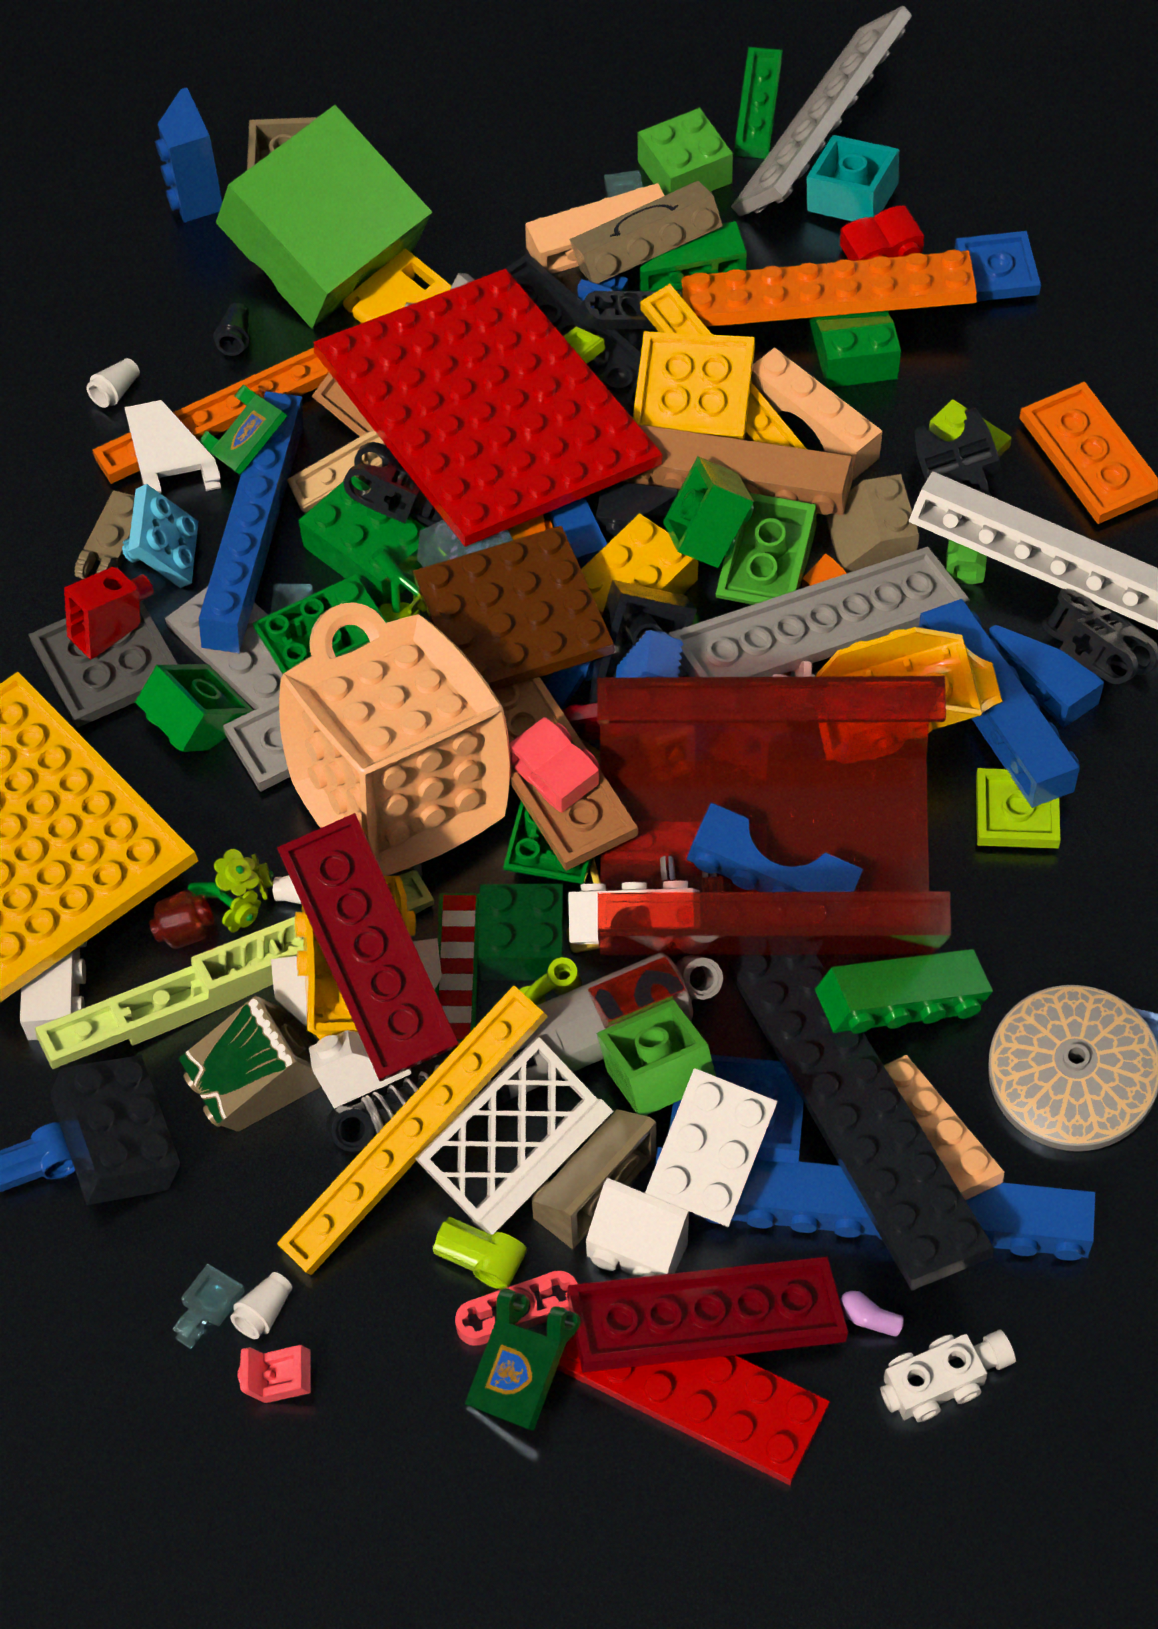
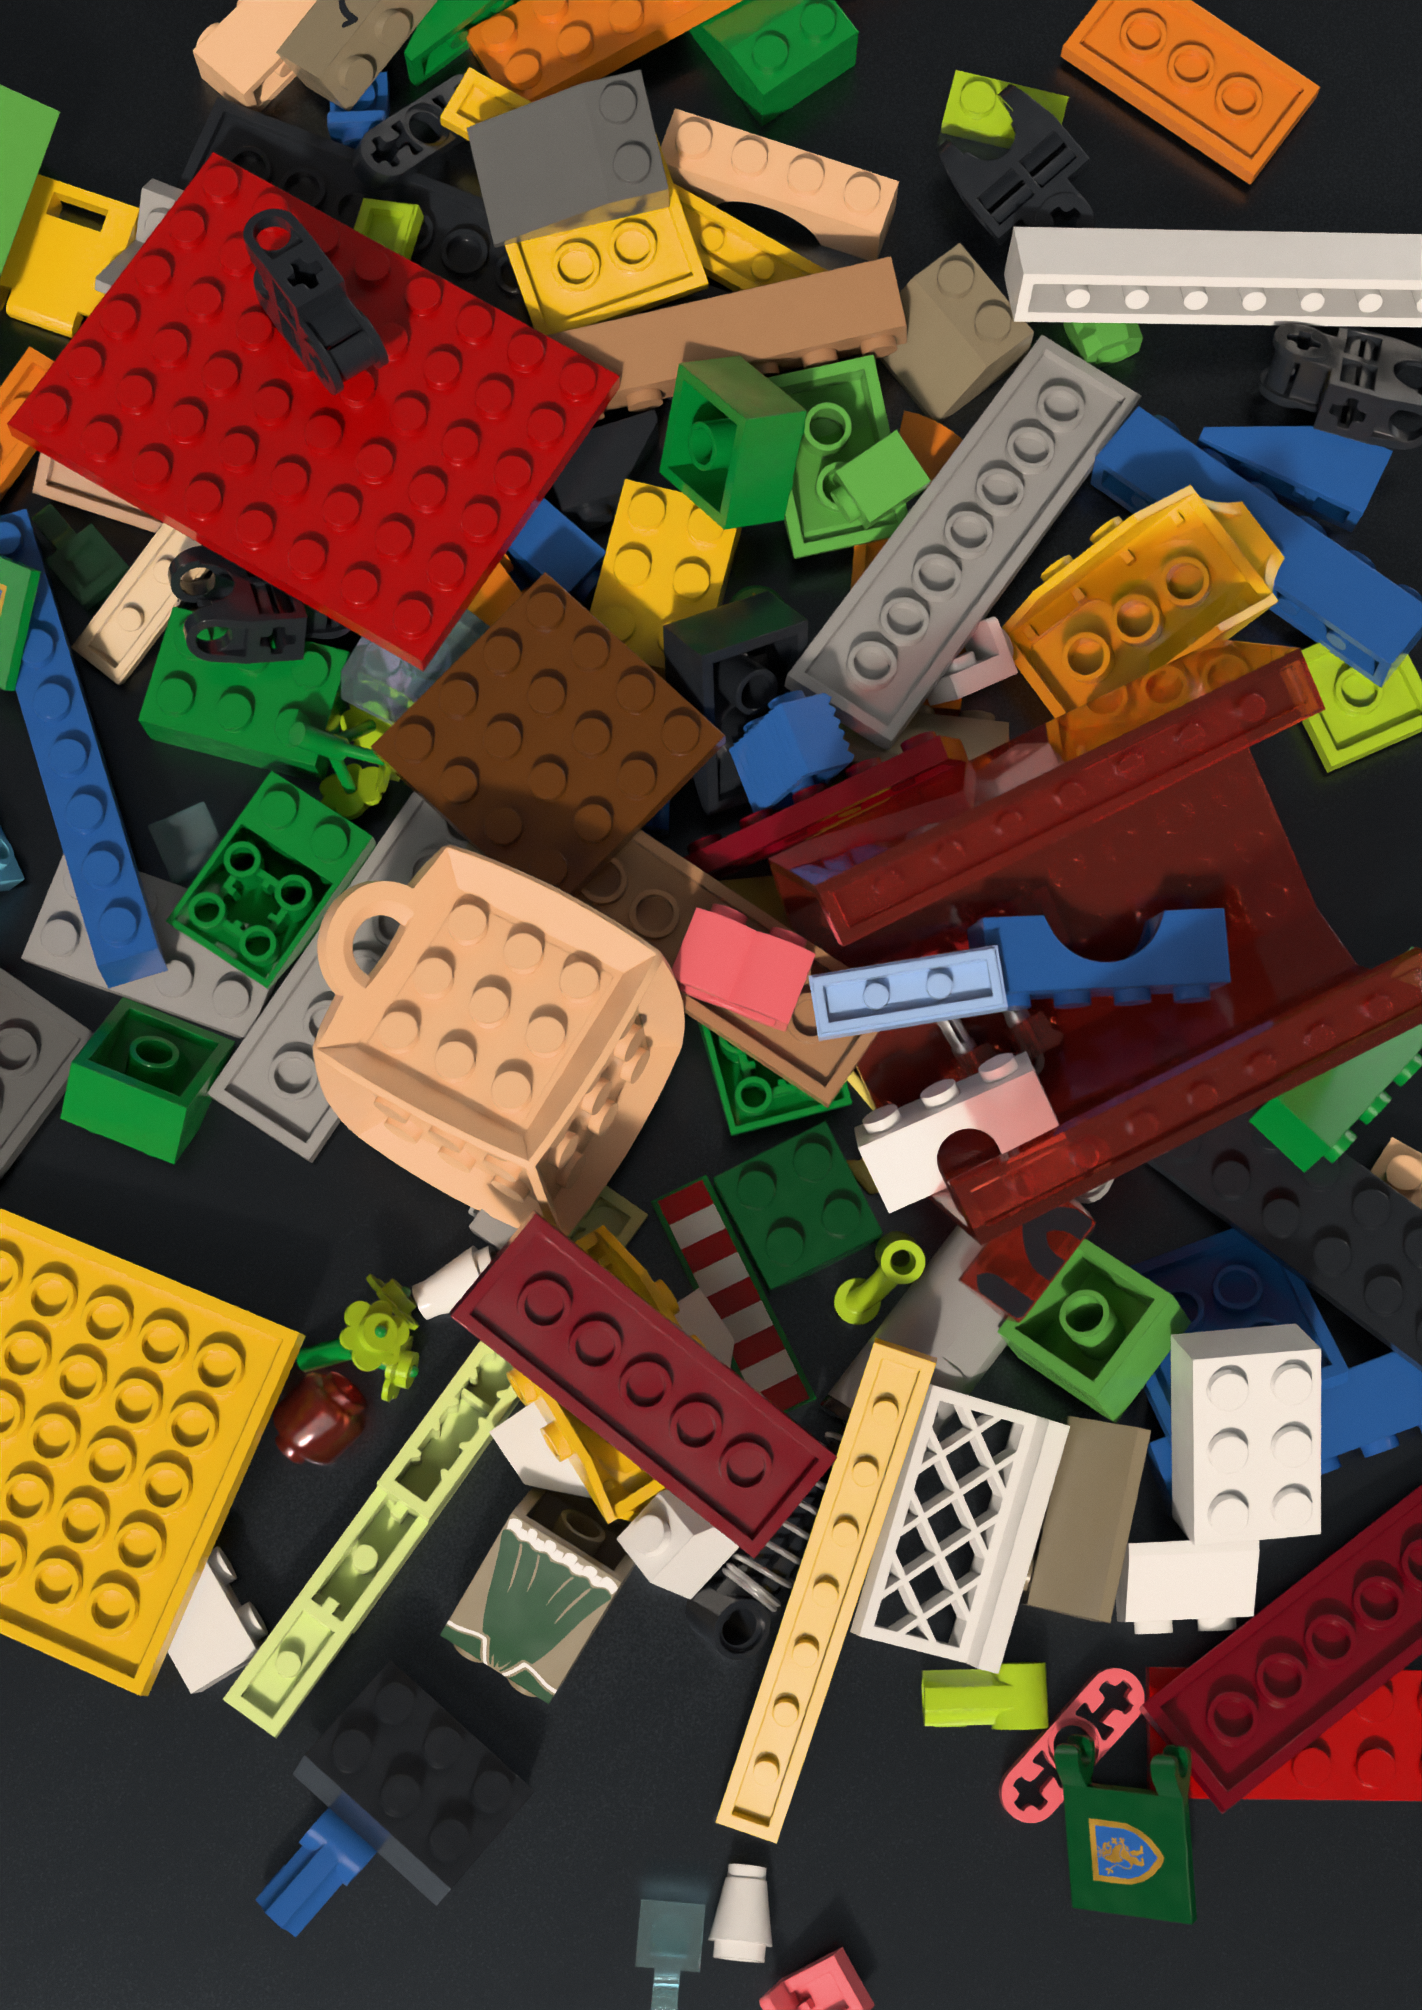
camera: 30 degrees left, 20 degrees up
none -> clear green plate [32,503,130,611]
none -> black piece [243,209,389,395]
none -> dark grey slope [467,70,670,248]
none -> light blue tile [808,945,1008,1041]
none -> bright green brick [830,430,931,530]

